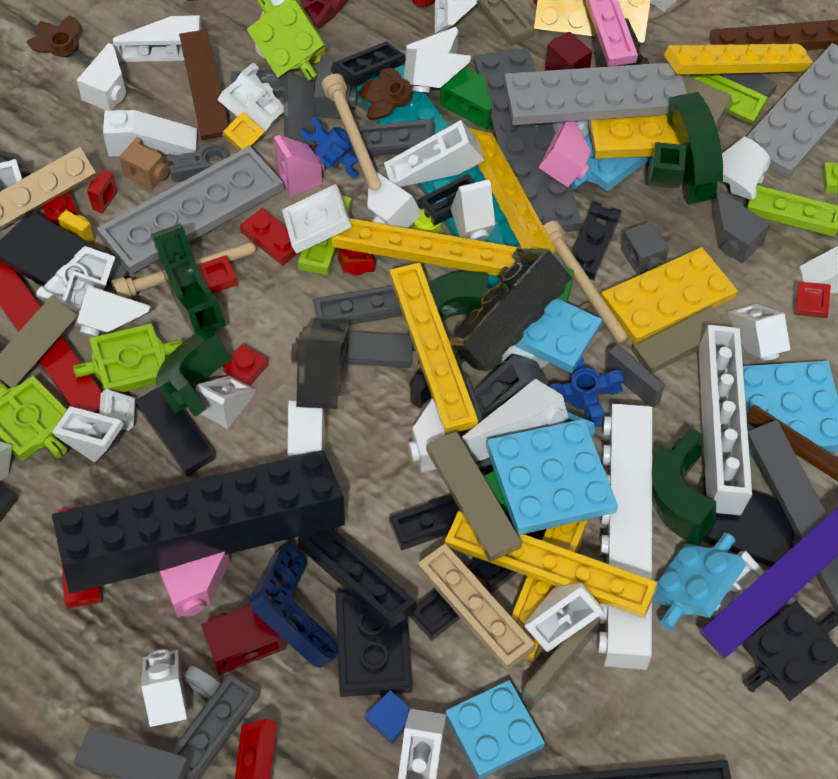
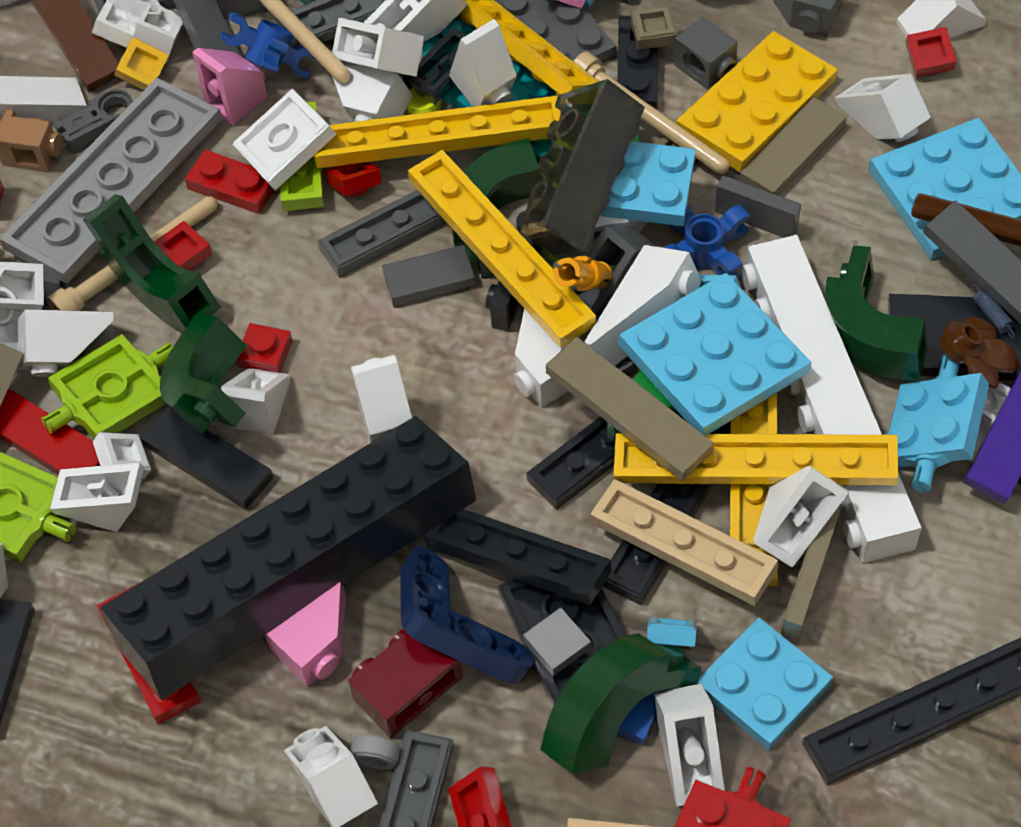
camera: 15 degrees left, 0 degrees up
clear smoke wedge [291,318,349,409] -> none
white brick [698,325,752,515] -> none
none -> white slope [332,18,424,76]
none -> light grey tile [523,608,591,676]
none -> dark green arch [540,633,702,773]
none -> light orange pin [553,256,613,291]
none -> dark tan tile [630,5,677,50]
none -> medium azure tile [647,617,696,647]
none -> reddish brown plate [940,317,1020,390]
none -> sand blue piece [971,284,1015,339]

